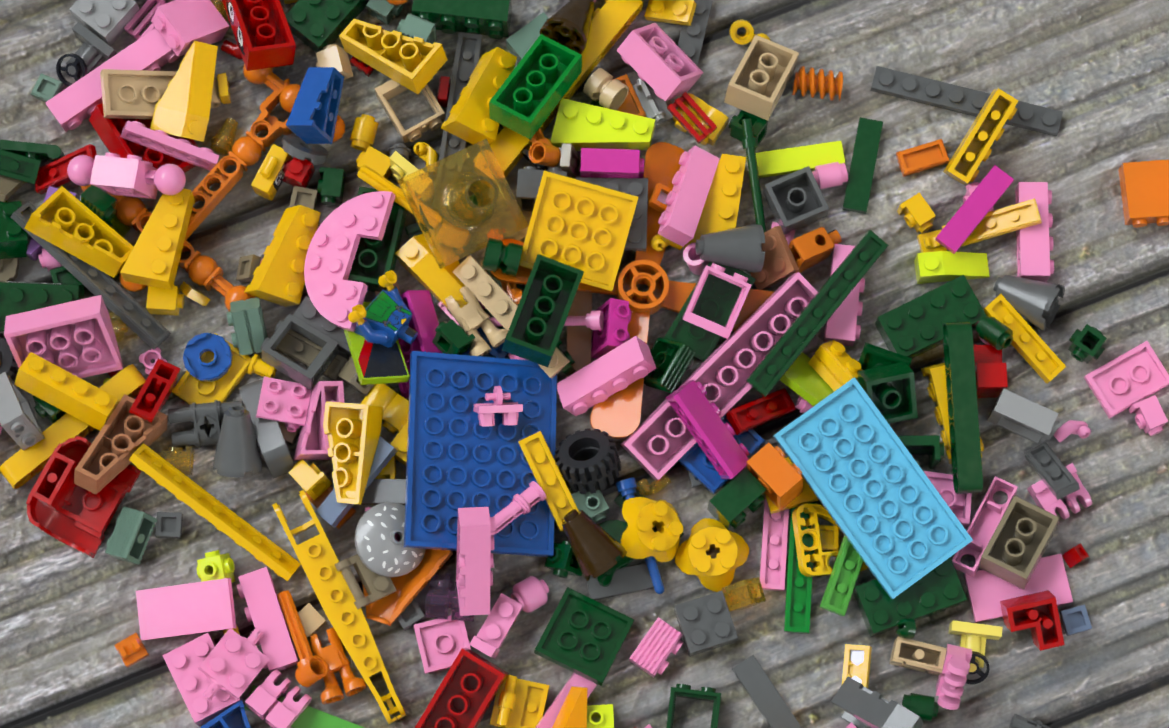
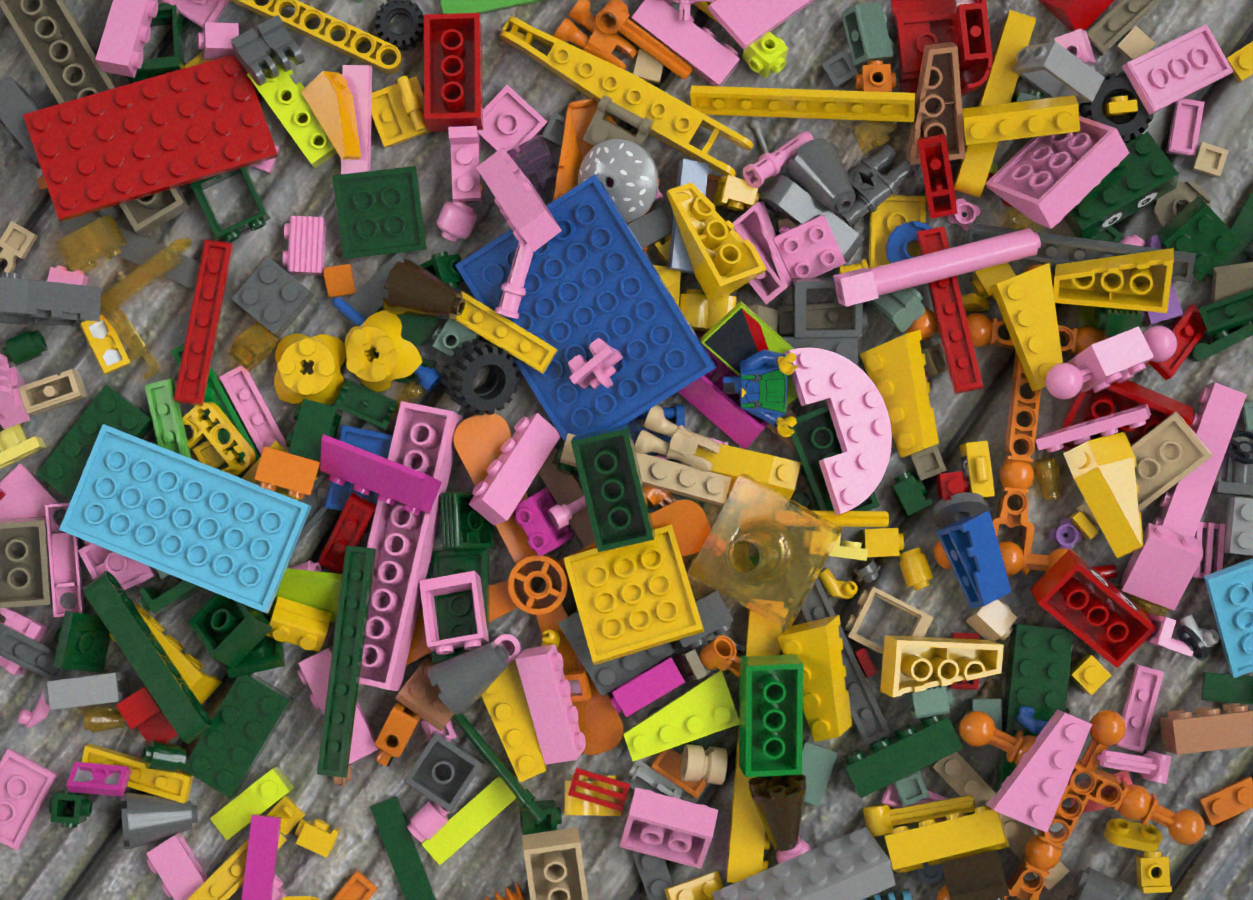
camera: 145 degrees right, 10 degrees up
dark green brick [432,319,475,355] -> none
dark green wheel [482,238,523,277] -> none
dark green hinge [895,618,916,639] -> none
none -> dark green tile [53,610,111,673]
none -> dark pink piece [66,762,131,797]
none -> clear yellow cone [84,705,125,733]
none -> clear yellow hinge [100,237,192,379]
none -> red tile [174,239,233,406]
none -> orange slope [323,264,356,298]
none -> dark green hinge [334,378,397,430]
none -> bright pink pin [743,131,814,188]
none -> light grey hinge [750,119,769,153]
none -> bright pink brick [833,228,1041,307]
none -> orange brick [855,60,896,92]
none -> red tile [916,226,983,394]
none -> medium lavender plate [1049,518,1083,549]

